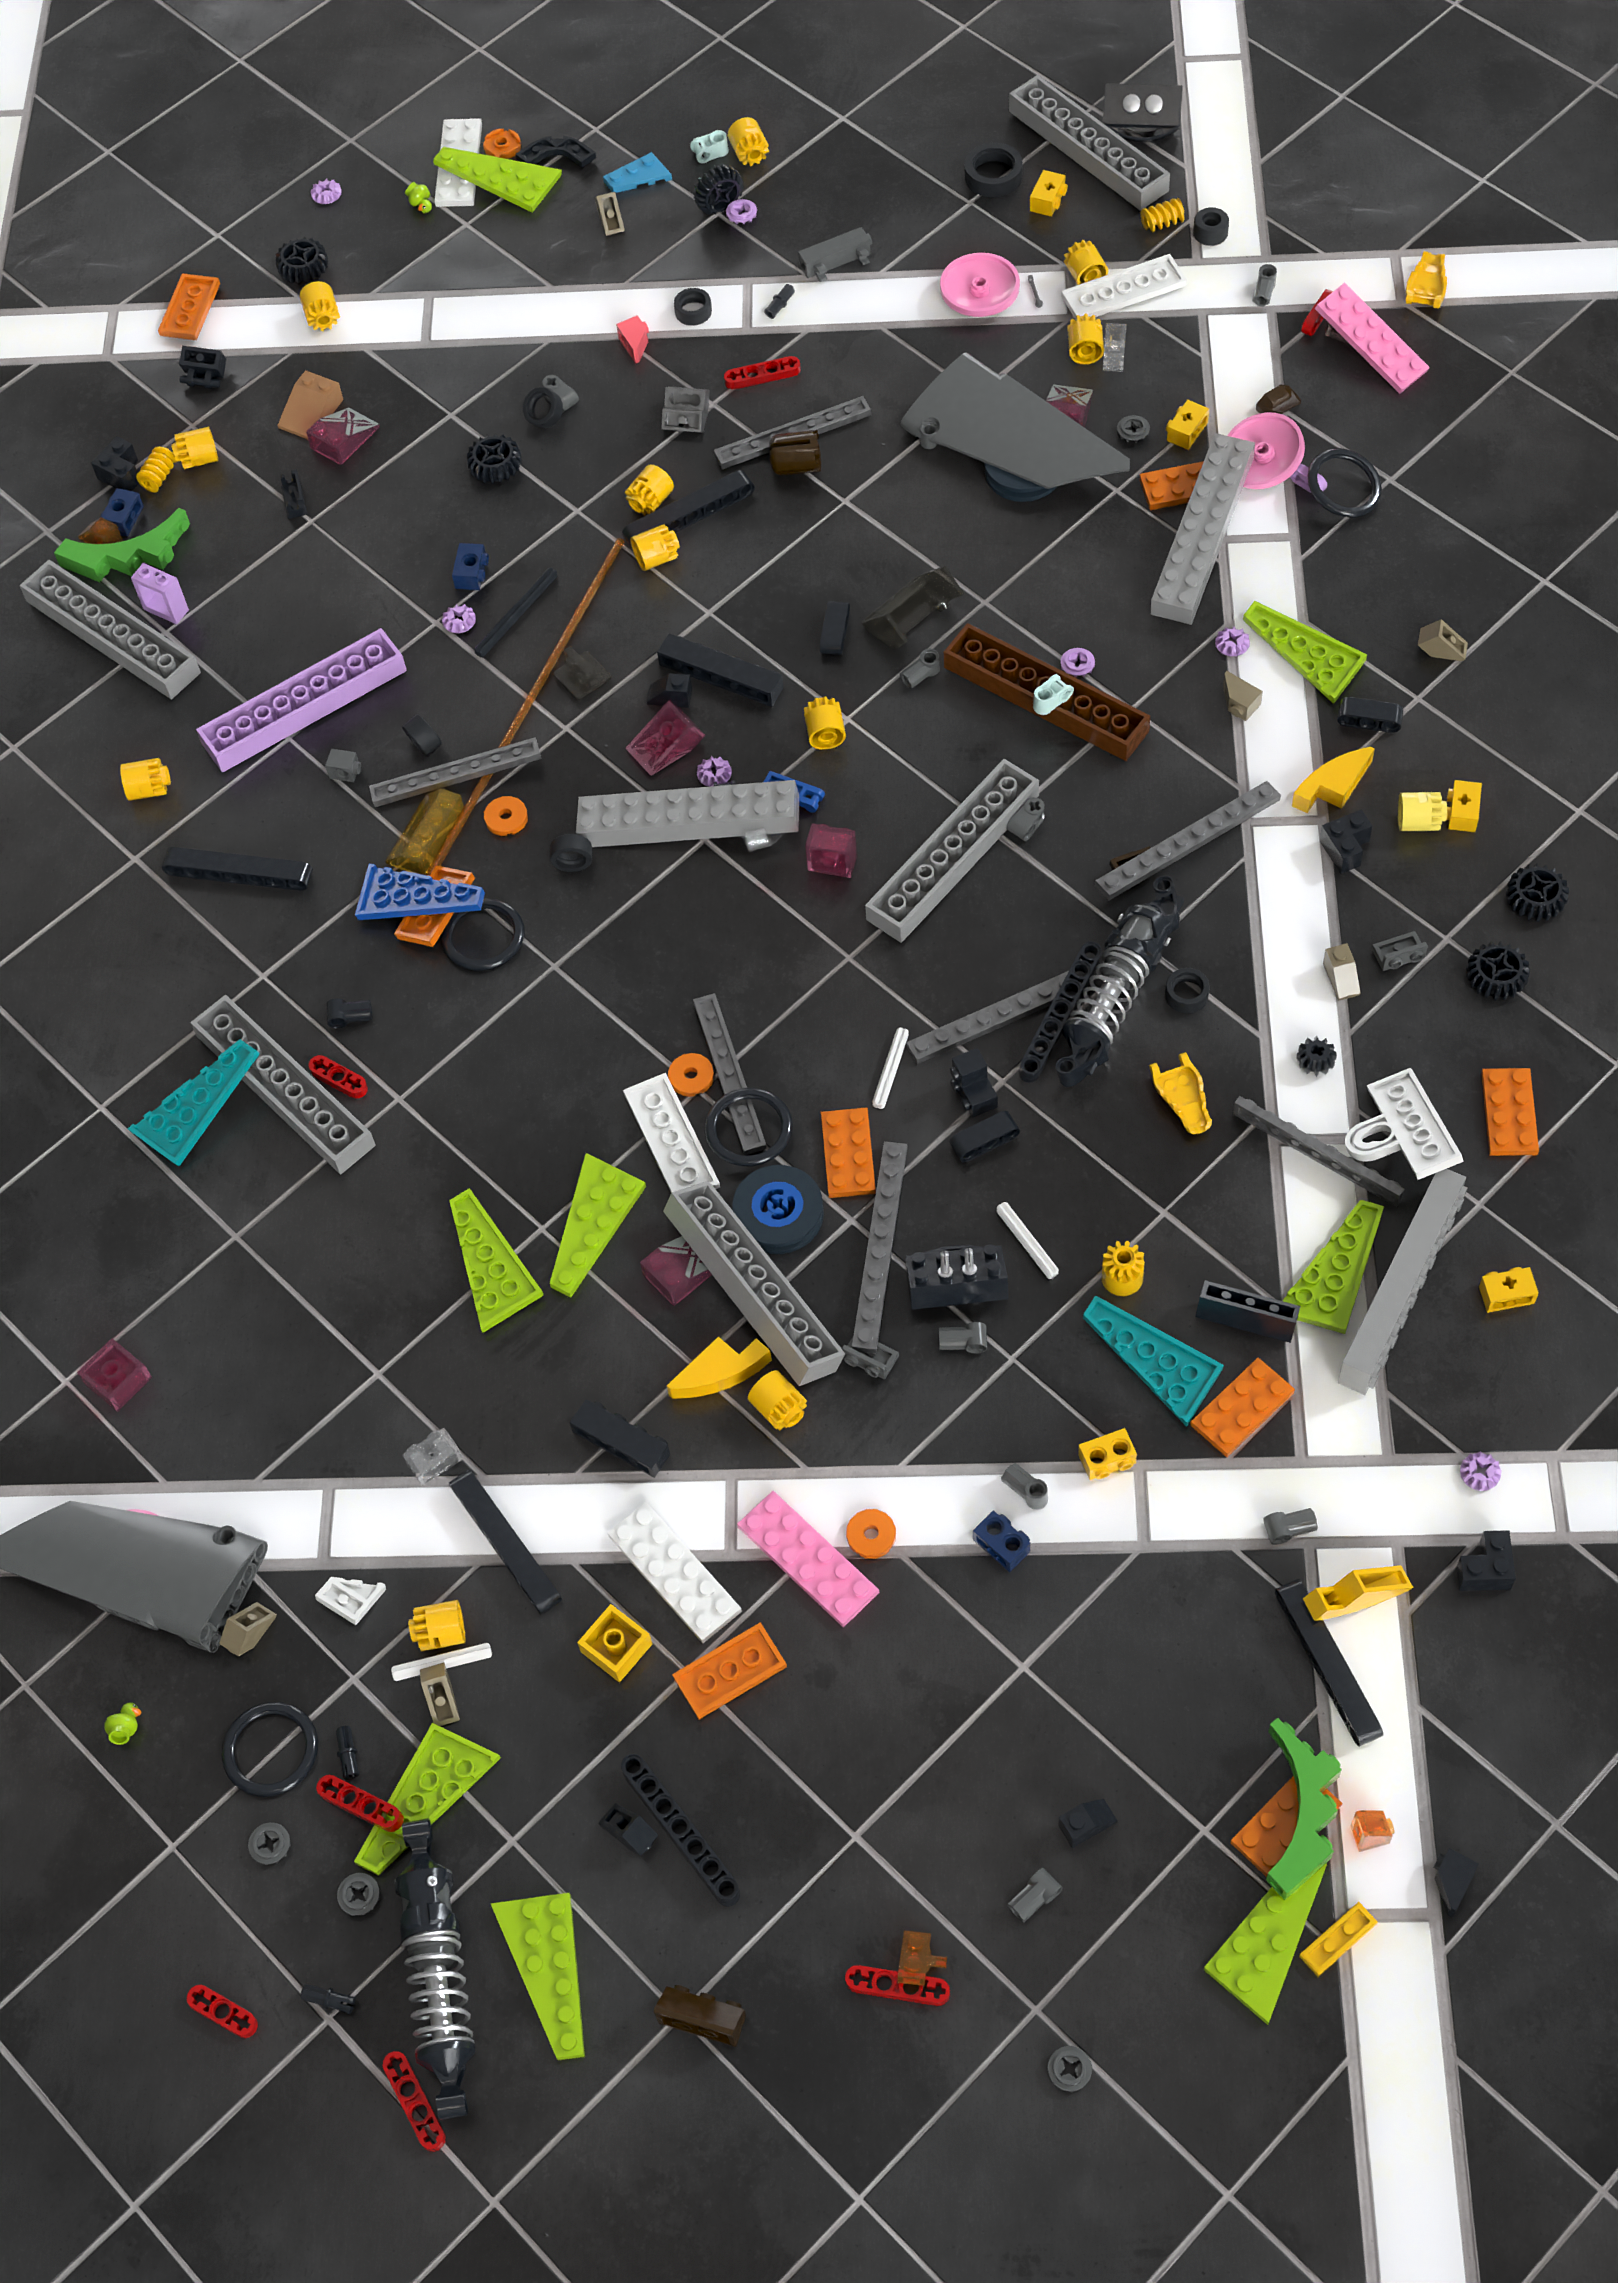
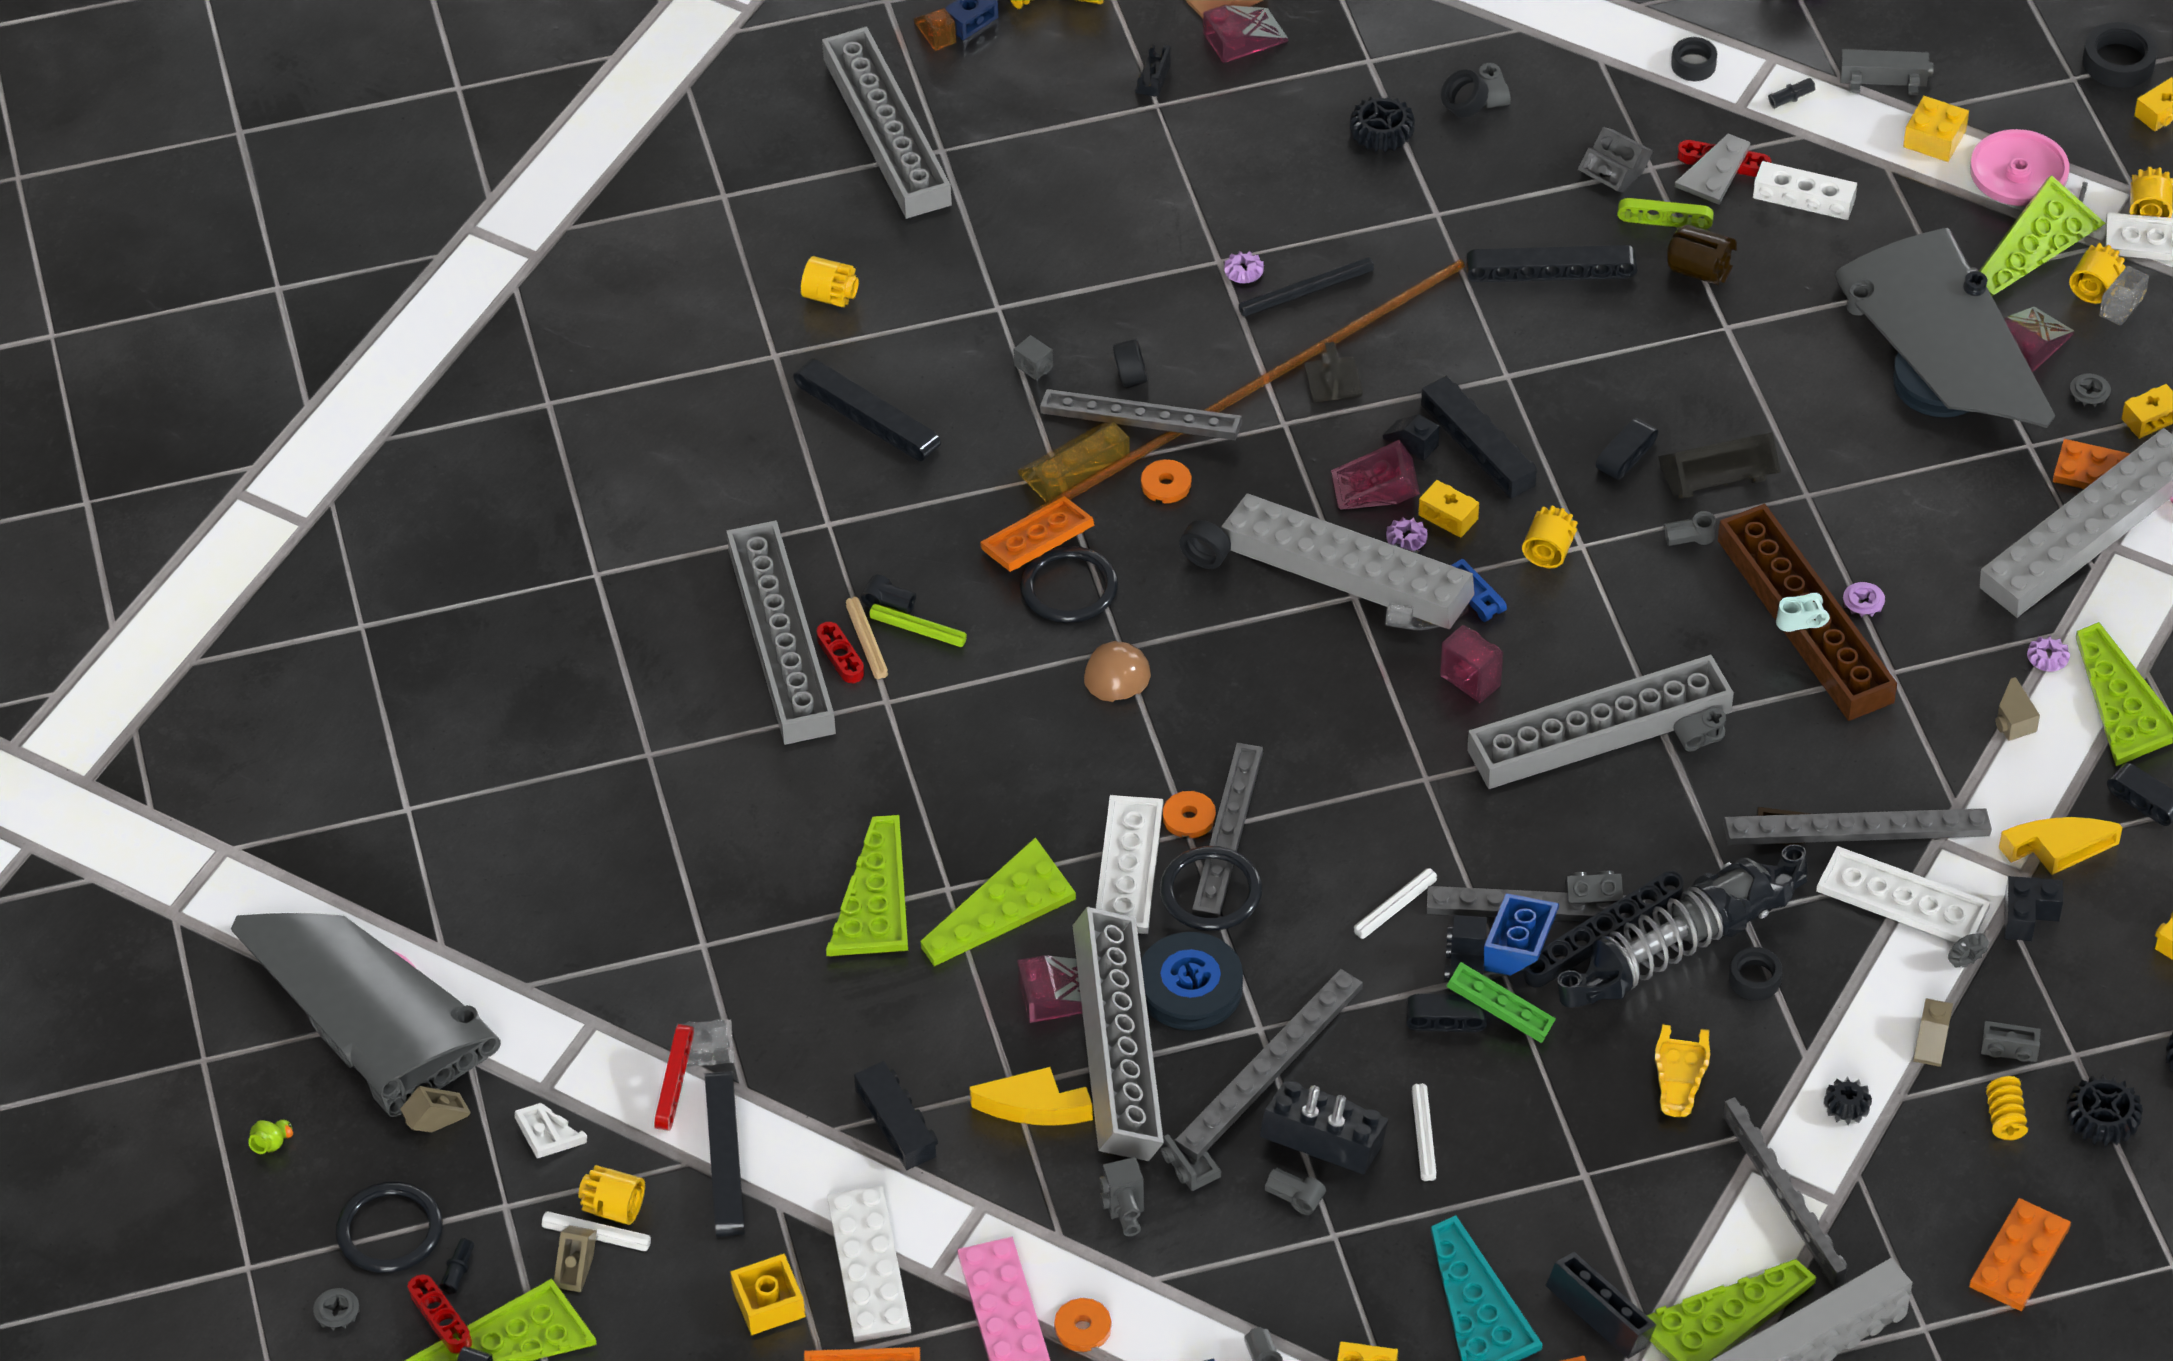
camera: 25 degrees right, 10 degrees down
bright green arch [54,508,190,582] -> none
clear pink brick [77,1338,152,1412] -> none
teal wing [127,1039,260,1166] -> none
lavender window [131,563,189,624] -> none
lavender brick [196,628,407,773] -> none
blue wing [355,863,485,920] -> none
dark blue brick [452,543,489,590] -> none
coral slope [616,315,649,364] -> none
yellow gear [625,465,674,515] -> none
yellow gear [630,524,680,571] -> none
flat silver plate [714,396,871,469] -> none
yellow gear [748,1370,807,1431] -> none
orange plate [821,1108,876,1198] -> none
yellow gear [1102,1241,1145,1296] -> none
white plate [1345,1068,1463,1180] -> none
light yellow gear [1398,792,1447,831] -> none
none -> red beam [654,1024,694,1131]
none -> tan axle [846,597,888,680]
none -> lime axle [869,604,967,647]
none -> medium nougat cylinder [1084,641,1151,702]
none -> dark grey brick [1099,1157,1144,1236]
none -> yellow brick [1419,480,1479,538]
none -> bright green plate [1446,962,1556,1043]
none -> blue slope [1484,893,1559,976]
none -> dark grey bracket [1564,871,1623,904]
none -> lime beam [1617,198,1714,229]
none -> light grey wing [1675,134,1750,205]
none -> white brick [1753,161,1857,220]
none -> white plate [1817,846,1990,943]
none -> yellow brick [1903,96,1969,162]
none -> dark grey gear [1948,933,1990,968]
none -> black bush [1963,271,1988,296]
none -> lime wing [1978,175,2106,296]
none -> yellow piece [1986,1076,2028,1140]

